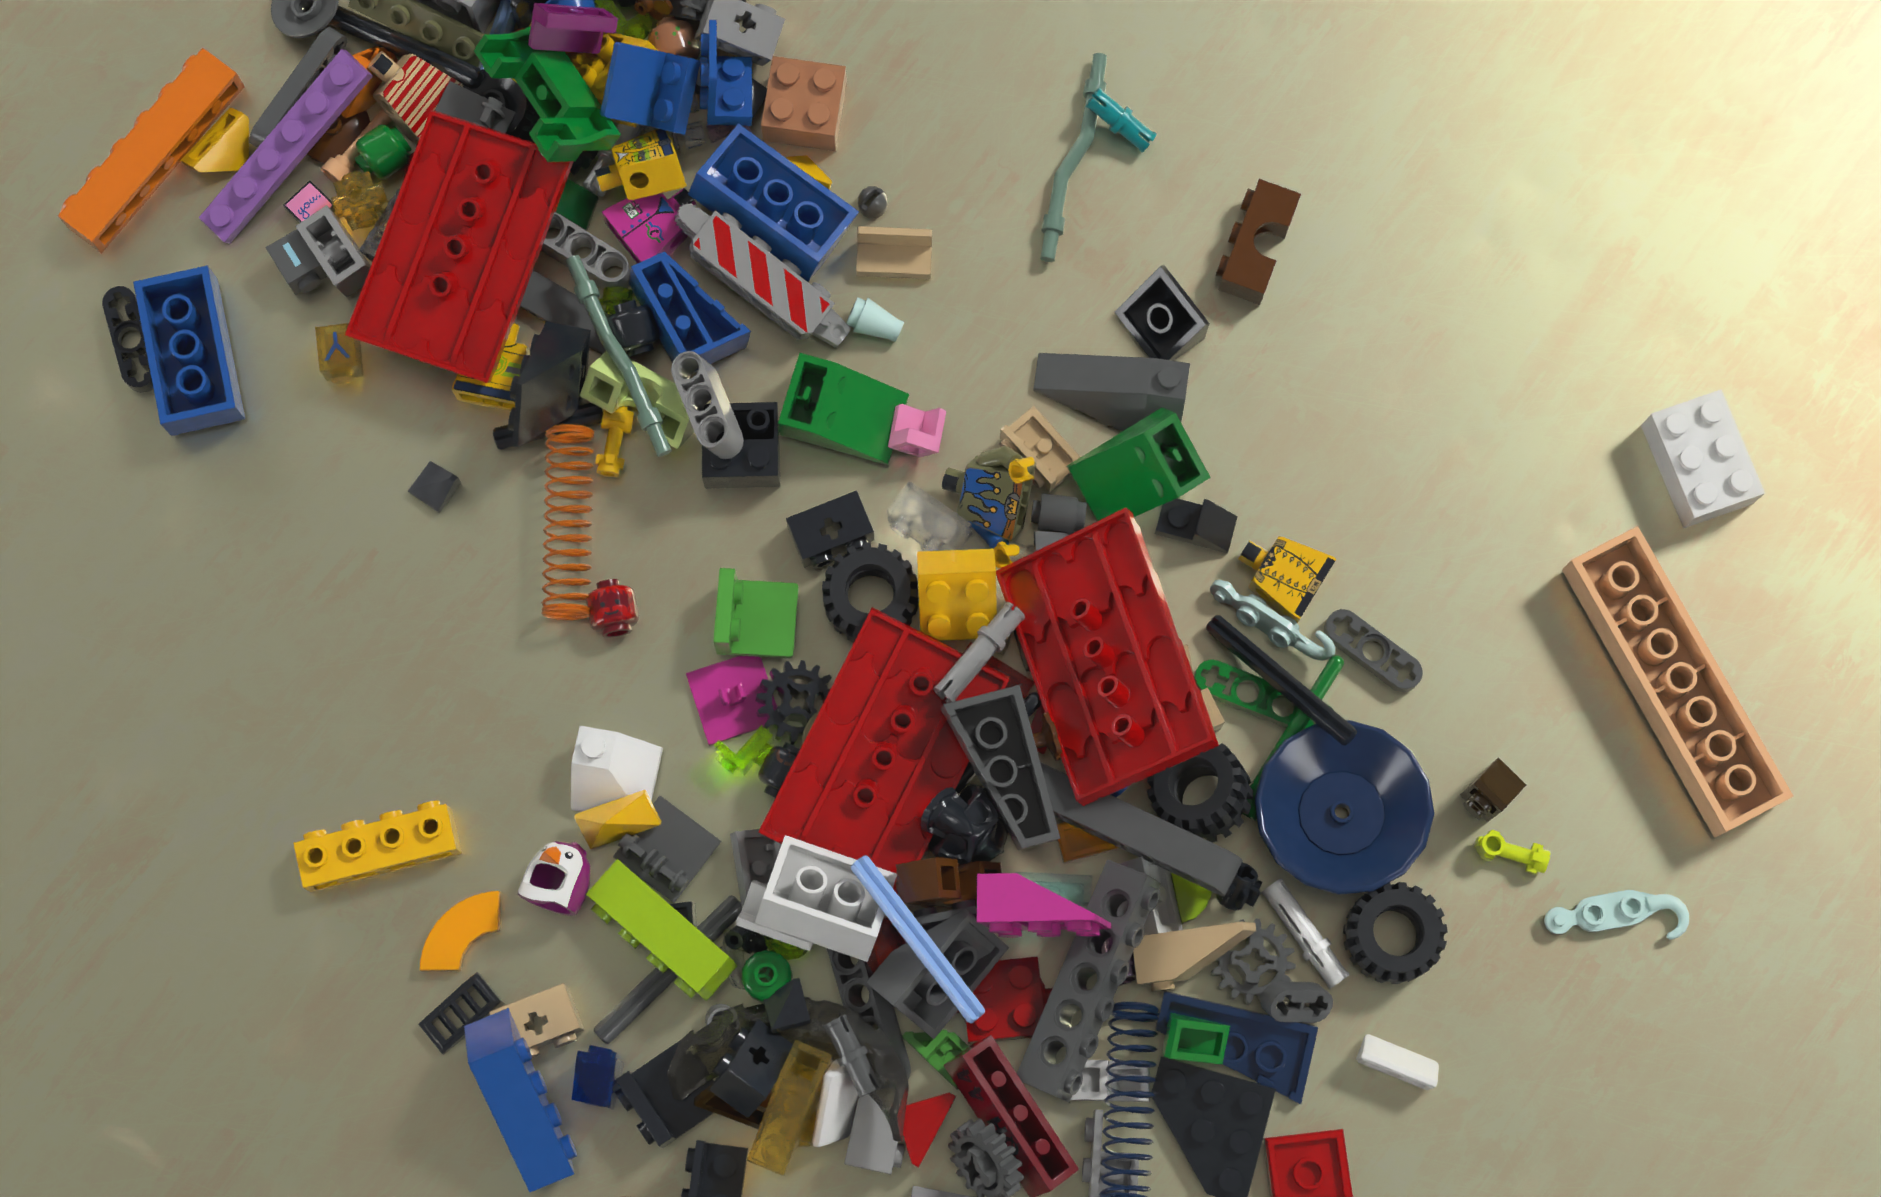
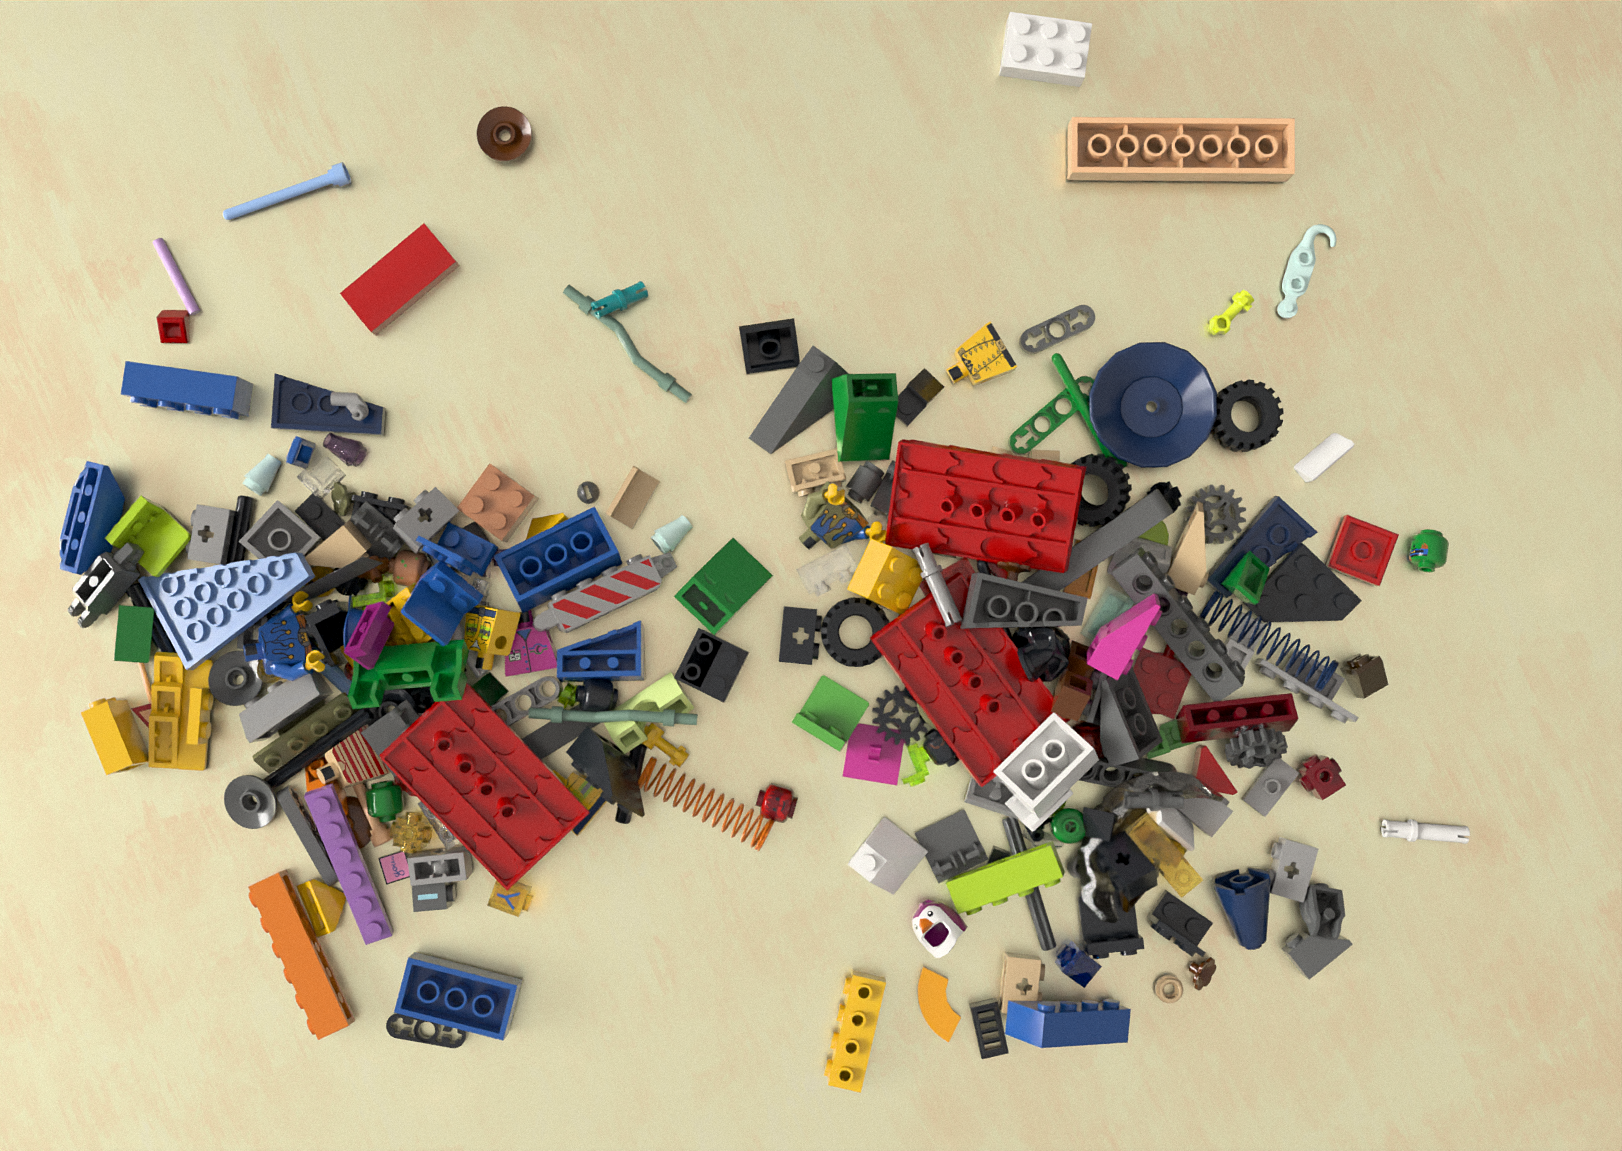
camera: 60 degrees left, 10 degrees up
black slope [408,461,461,513] -> none
yellow slope [574,790,662,850] -> none
light grey beam [671,351,744,459] -> none
light blue axle [851,855,985,1023] -> none
bright pink panel [888,404,946,457] -> none
black axle [1206,615,1357,746] -> none
light aqua piece [1210,580,1335,661] -> none
reddish brown arch [1215,179,1301,305] -> none
dark grey beam [1260,981,1333,1023] -> none
white pin [1261,878,1350,989] -> none
dark brown slope [1460,757,1526,822] -> none

